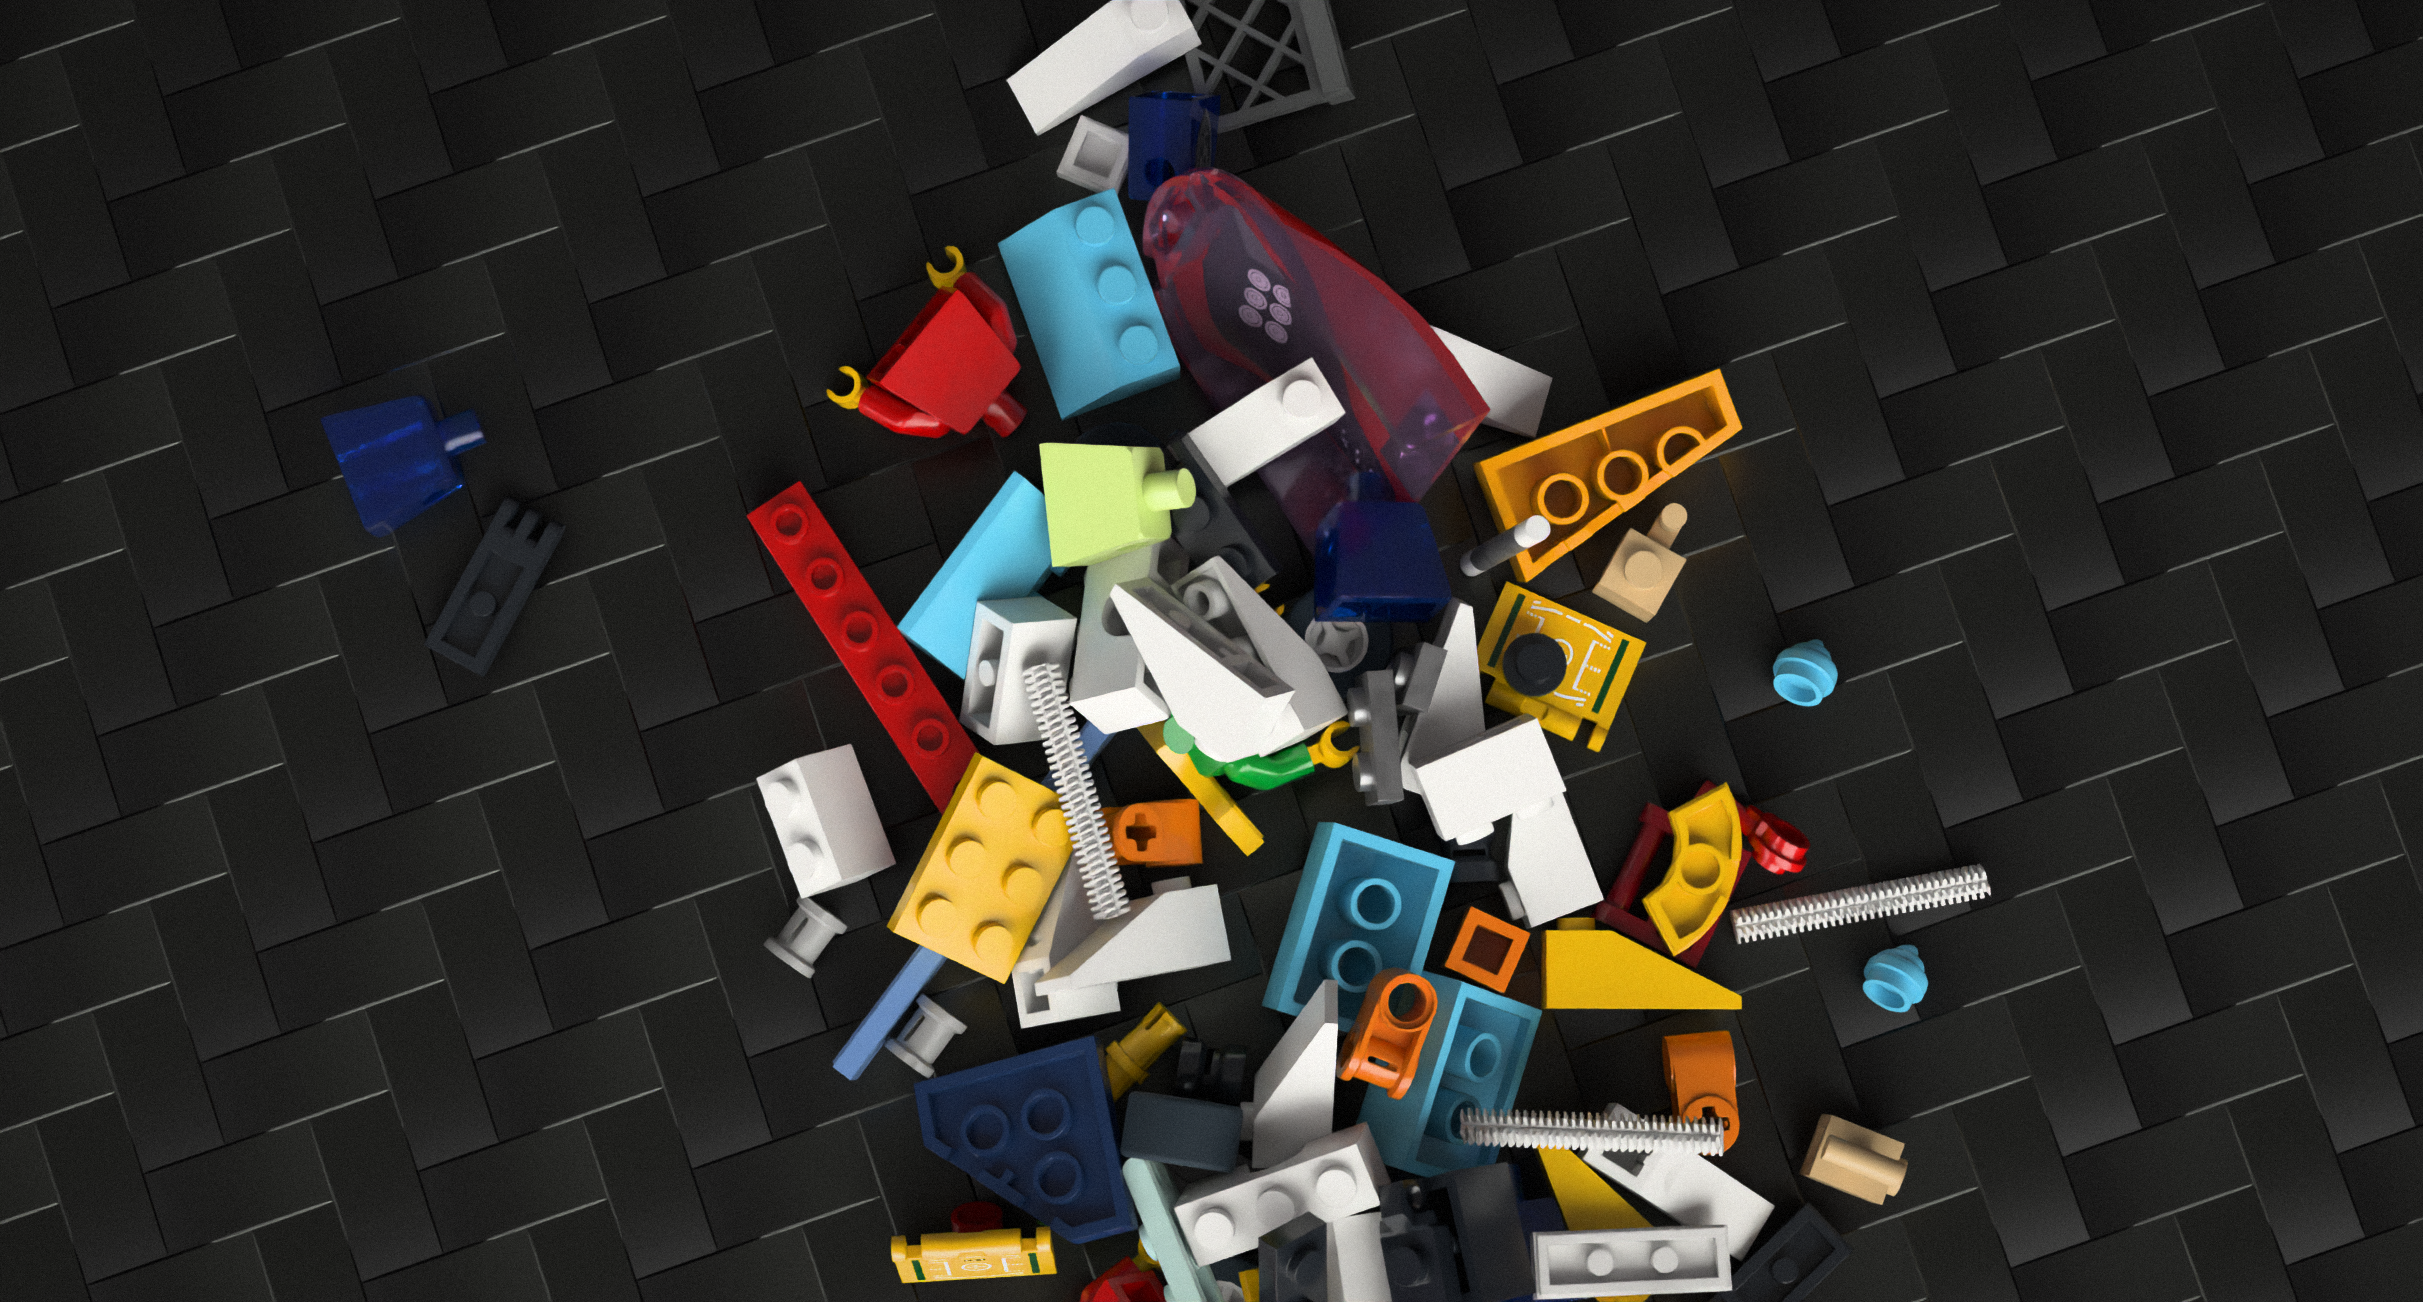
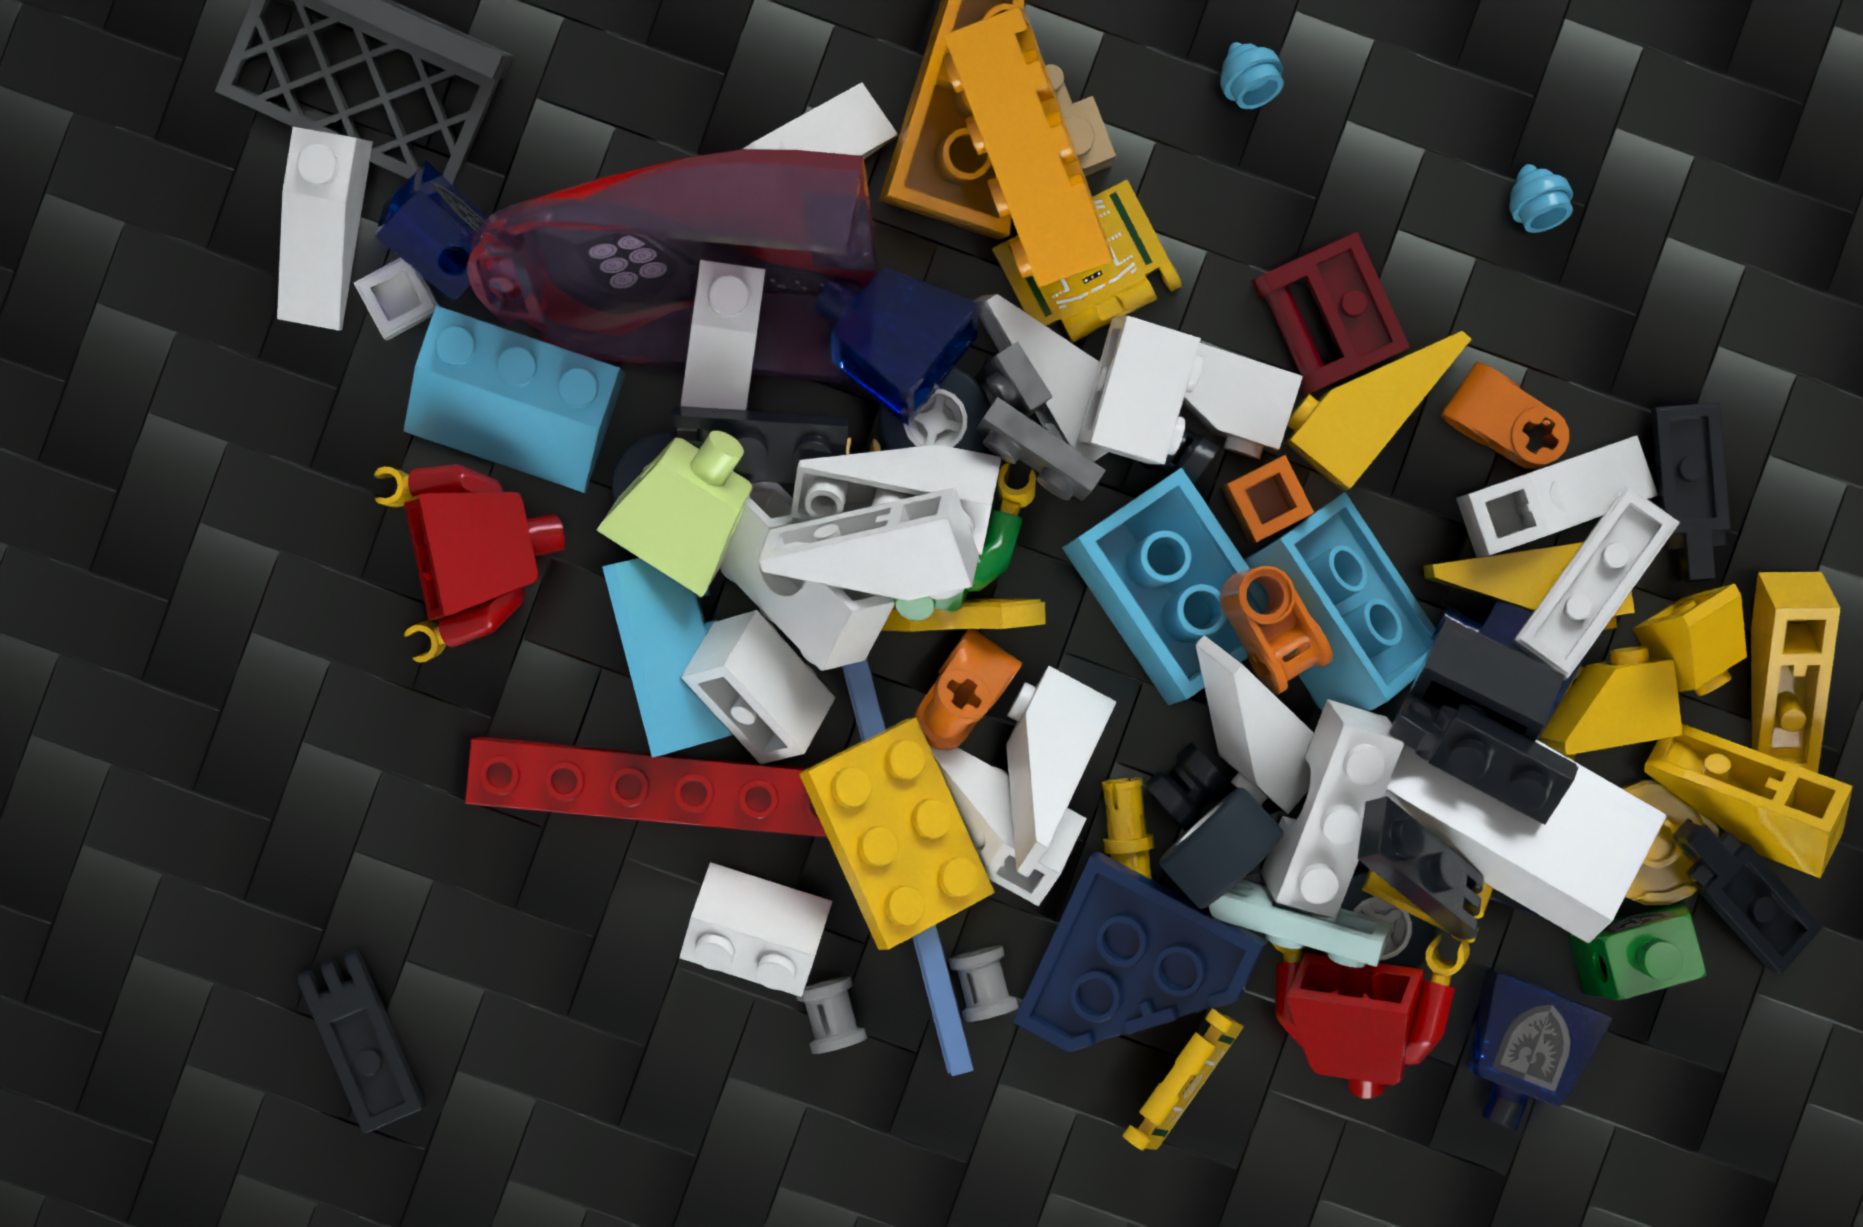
camera: 55 degrees left, 5 degrees up
clear blue torso [320,395,487,538] -> none
red hinge [951,1201,1004,1233] -> none
white axle [1022,662,1131,920] -> none
bar [1460,515,1550,576] -> none
white axle [1460,1108,1724,1156] -> none
black plate [1502,633,1567,698] -> none
yellow tile [1641,782,1742,957] -> none
red plate [1694,780,1810,875] -> none
white axle [1730,864,1991,944] -> none
tan brick [1799,1114,1908,1205] -> none
none -> light orange wedge [943,6,1114,288]

